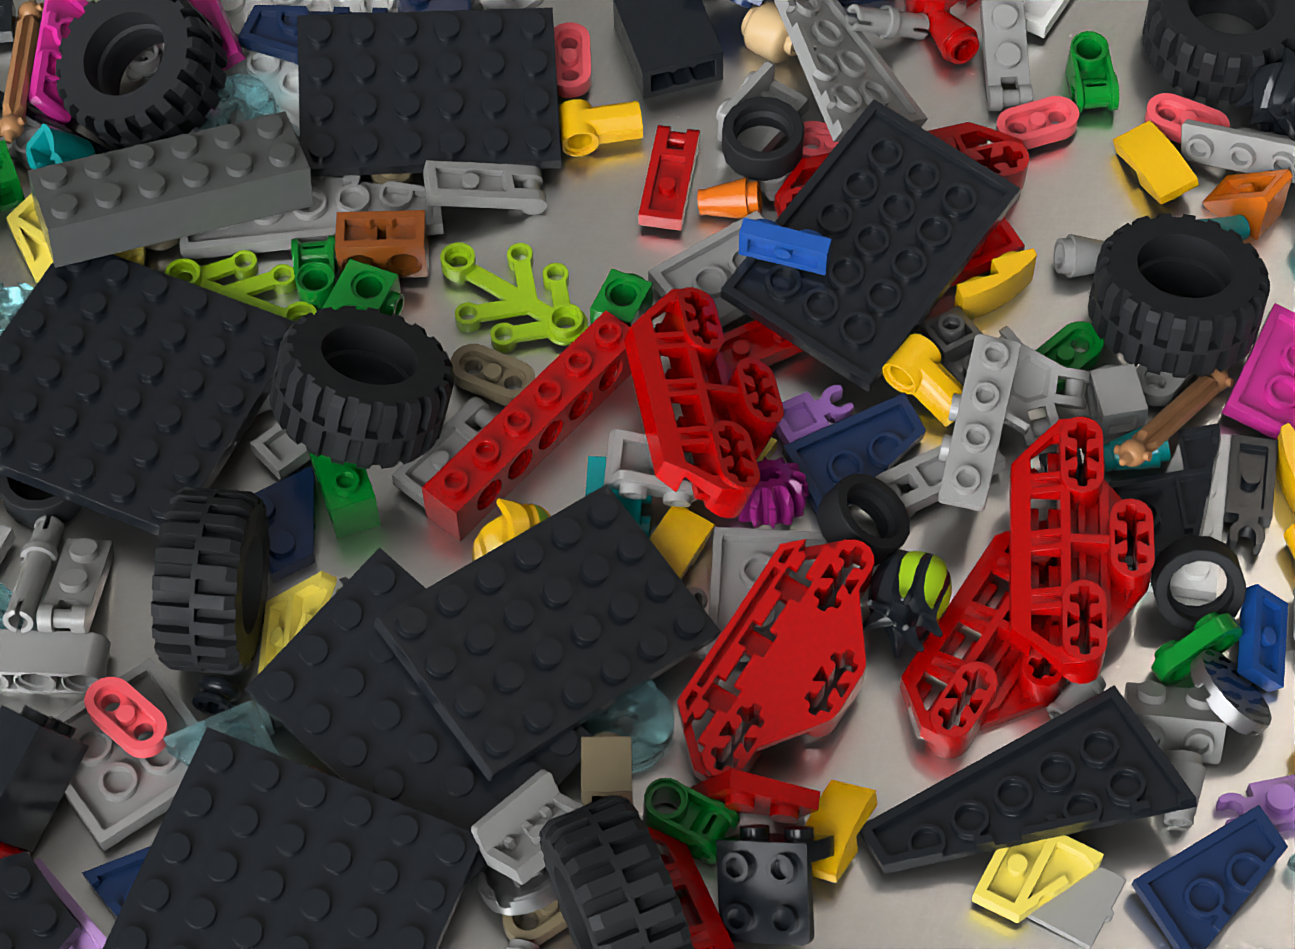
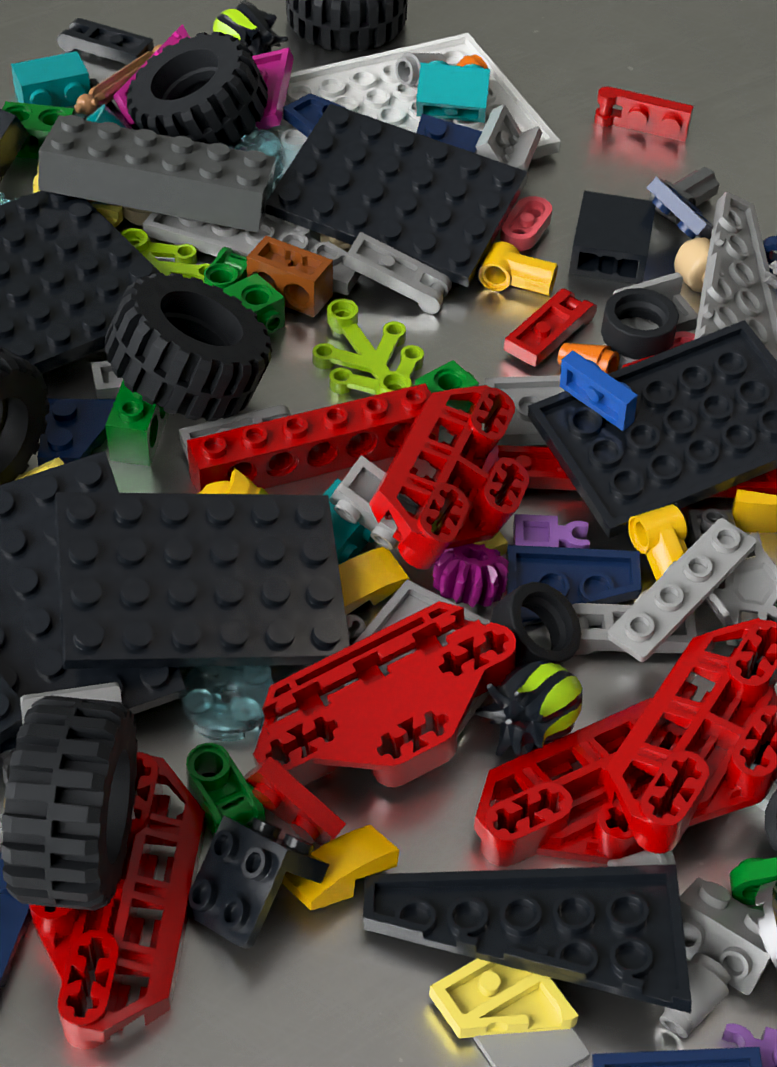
camera: 25 degrees right, 10 degrees down
dark tan plate [450,344,535,406] -> none
dark tan brick [581,732,634,806] -> none

